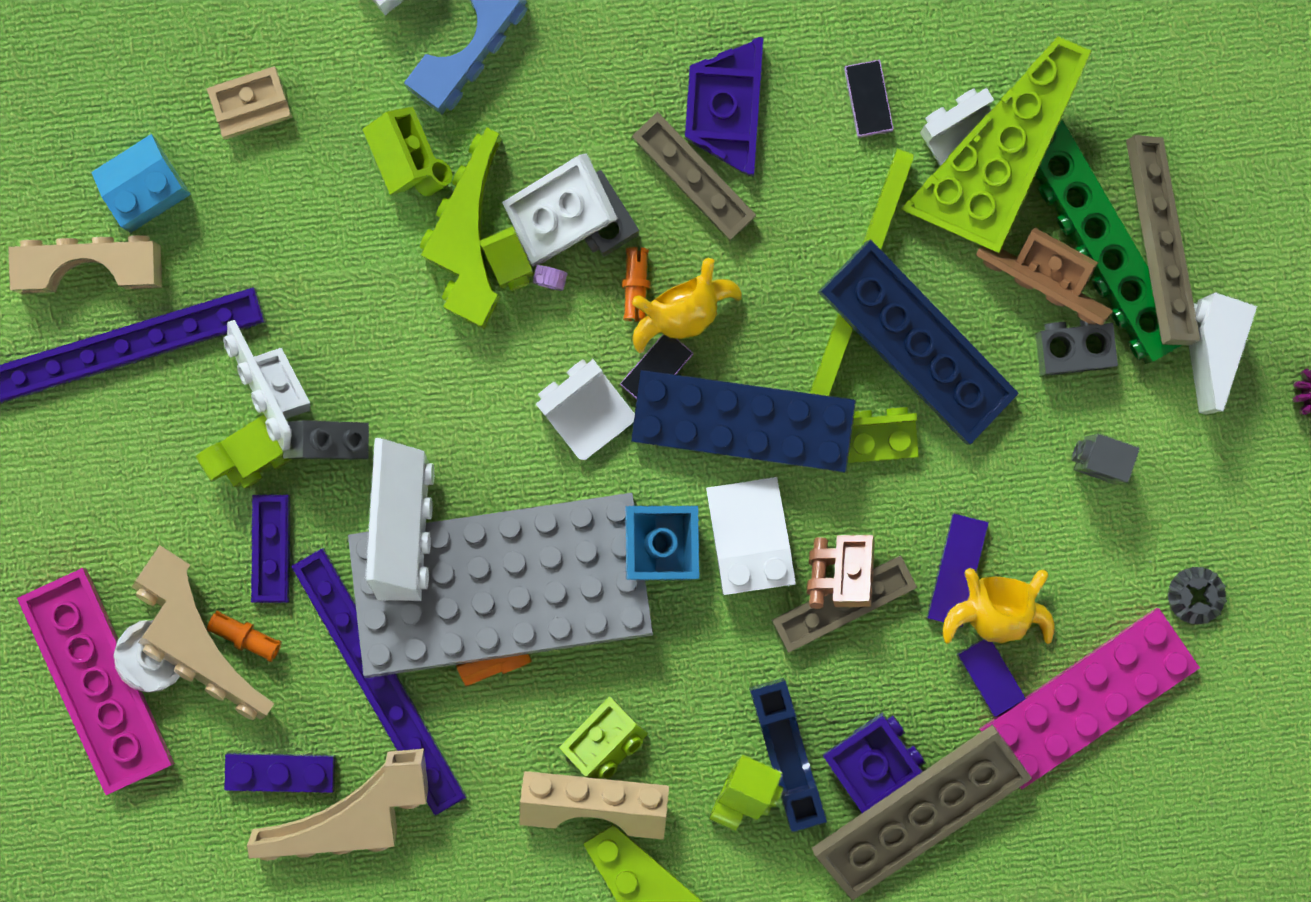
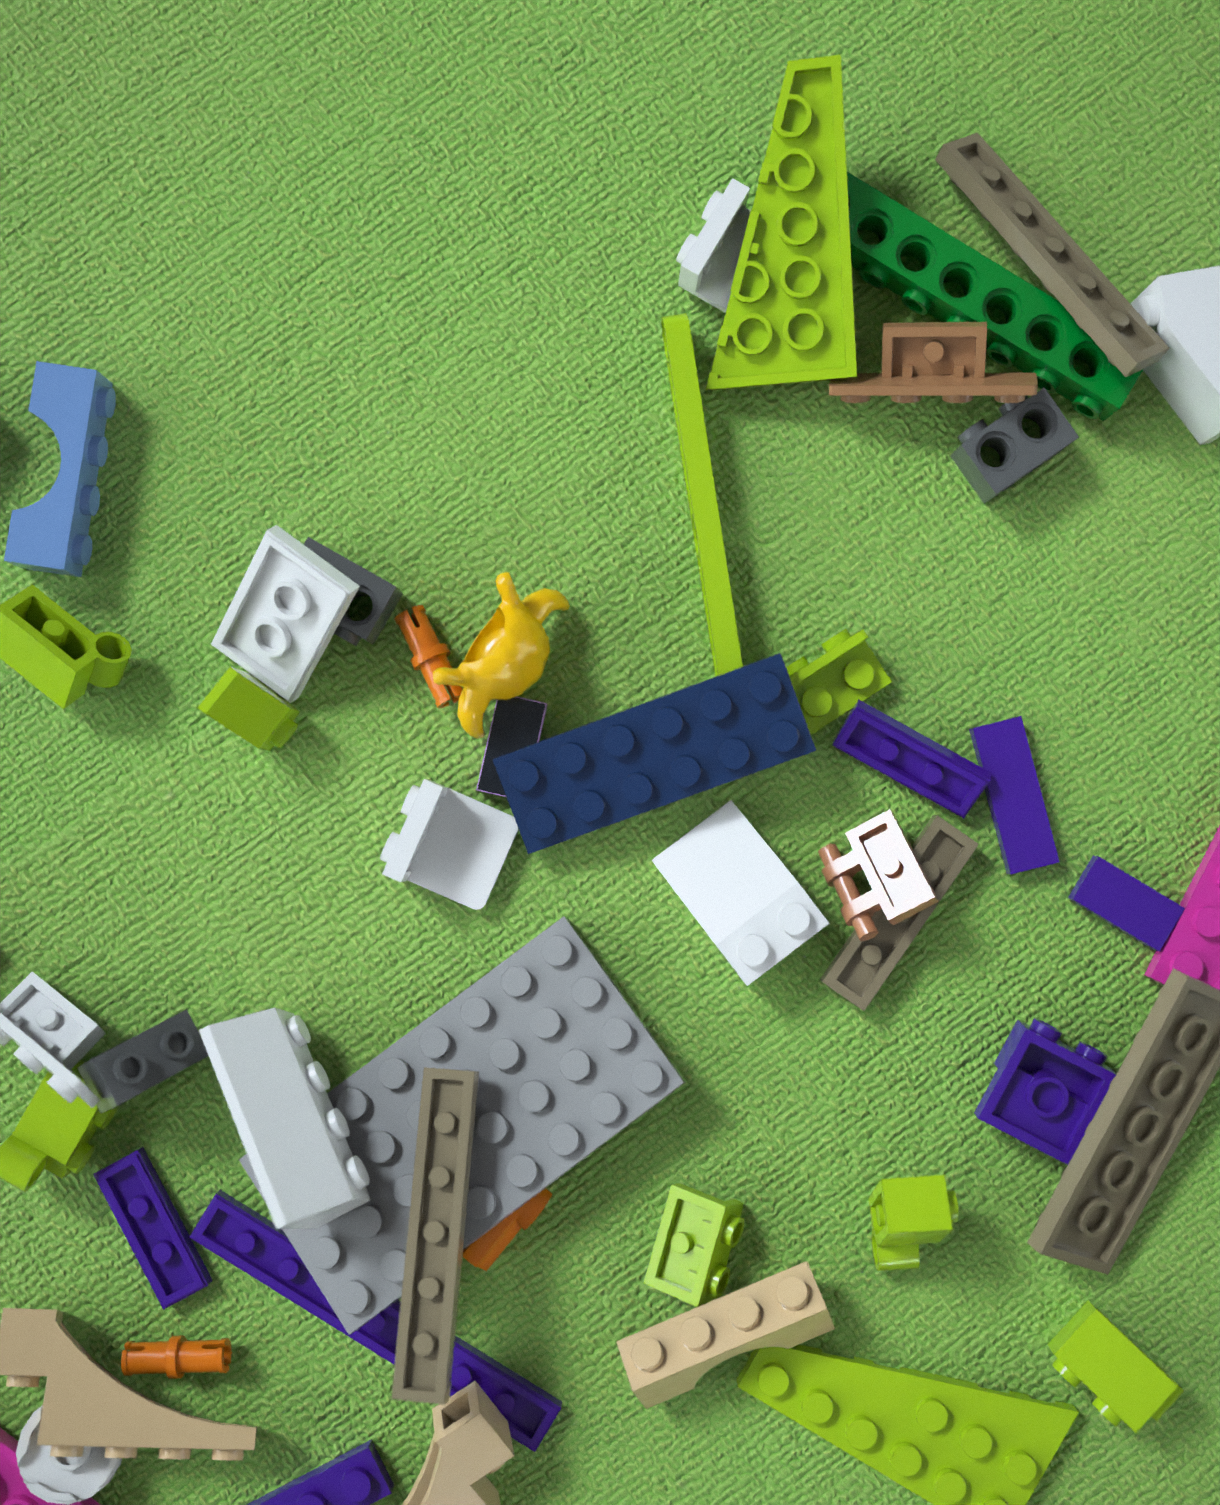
camera: 35 degrees left, 0 degrees up
lime arch [419,127,502,329] -> none
lavender axle [533,265,568,291] -> none
dark azure slope [625,506,699,580] -> none
dark tan plate [632,112,756,241] -> none
dark purple wing [685,37,763,177] -> none
dark blue arch [749,678,827,832] -> none
dark blue plate [818,240,1019,445] -> none
black tile [844,60,893,138] -> none
yellow piece [943,568,1055,644] -> none
dark grey brick [1071,433,1140,484] -> none
none -> dark tan plate [391,1067,479,1405]
none -> dark purple tile [832,700,991,818]

